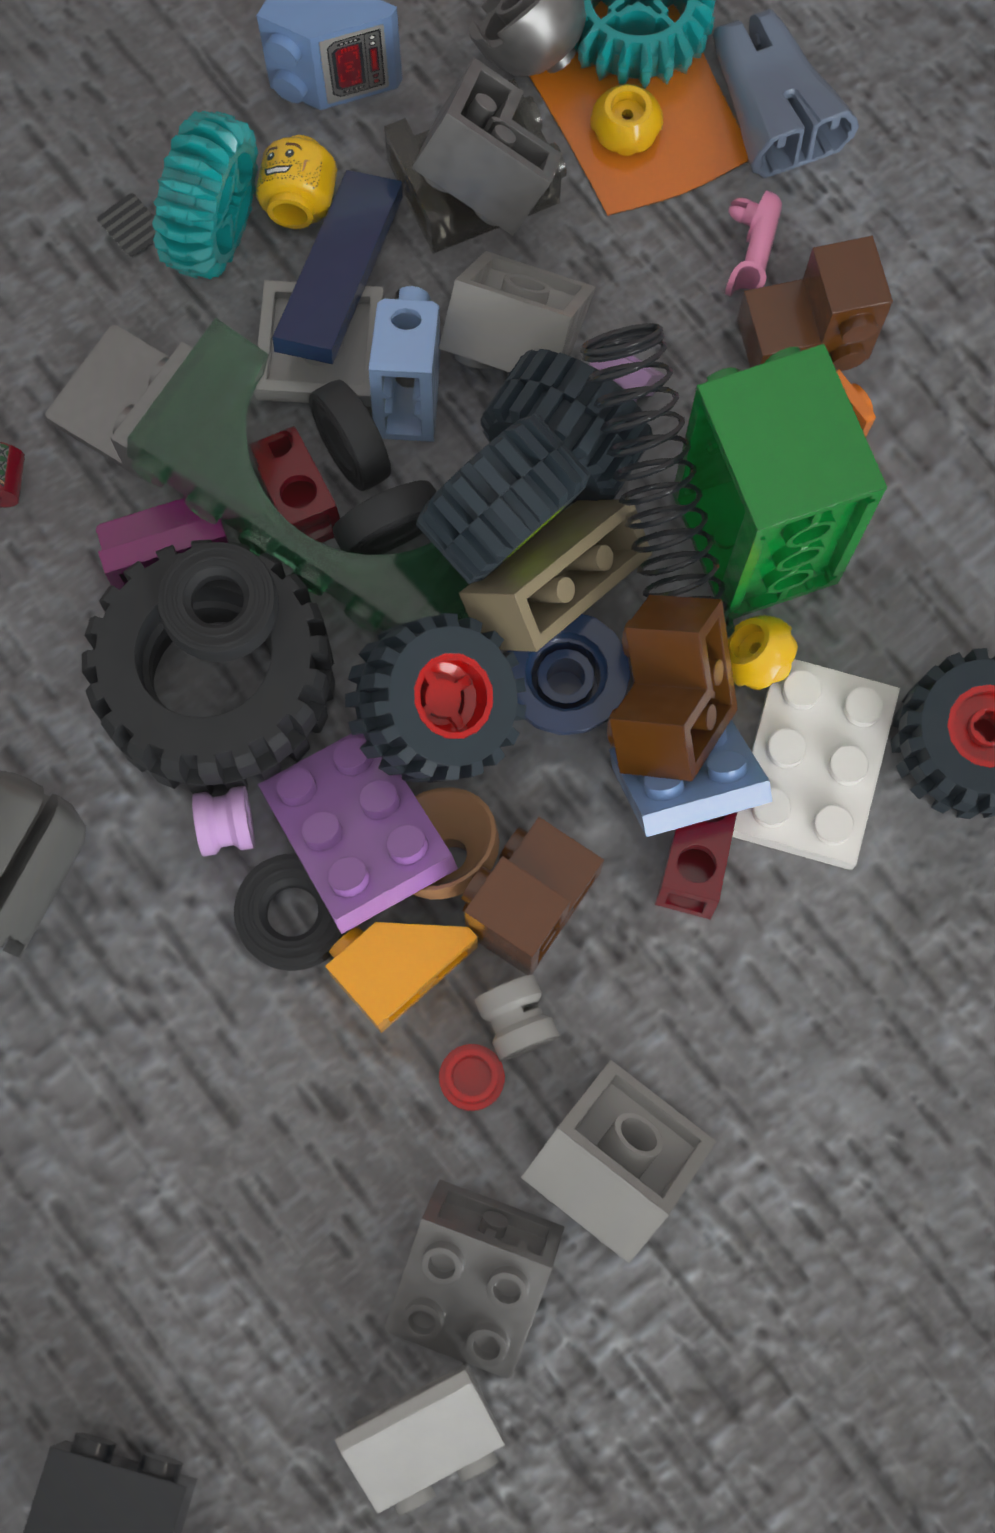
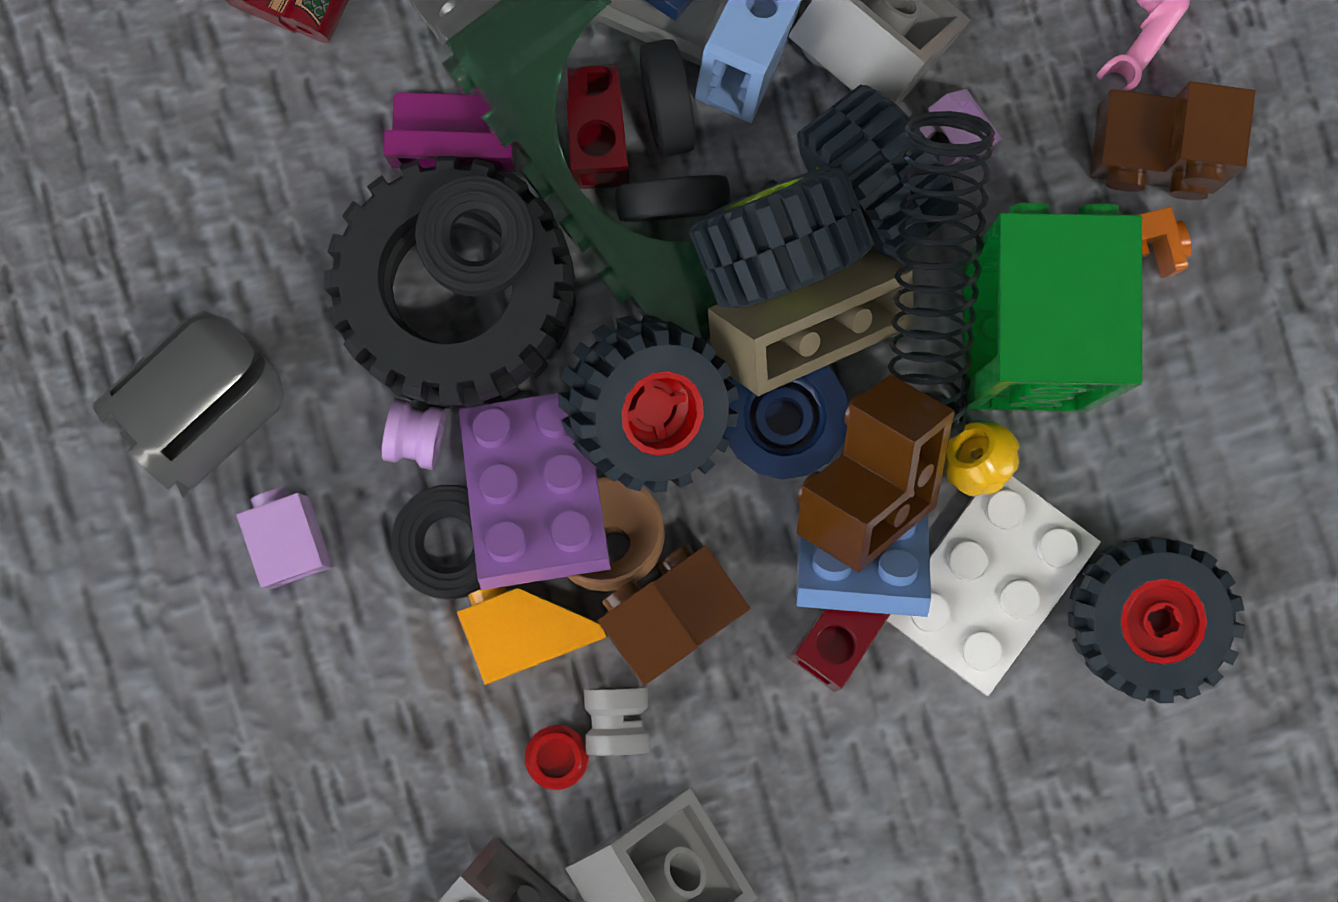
camera: 25 degrees right, 10 degrees up
none -> lavender brick [236,487,333,589]

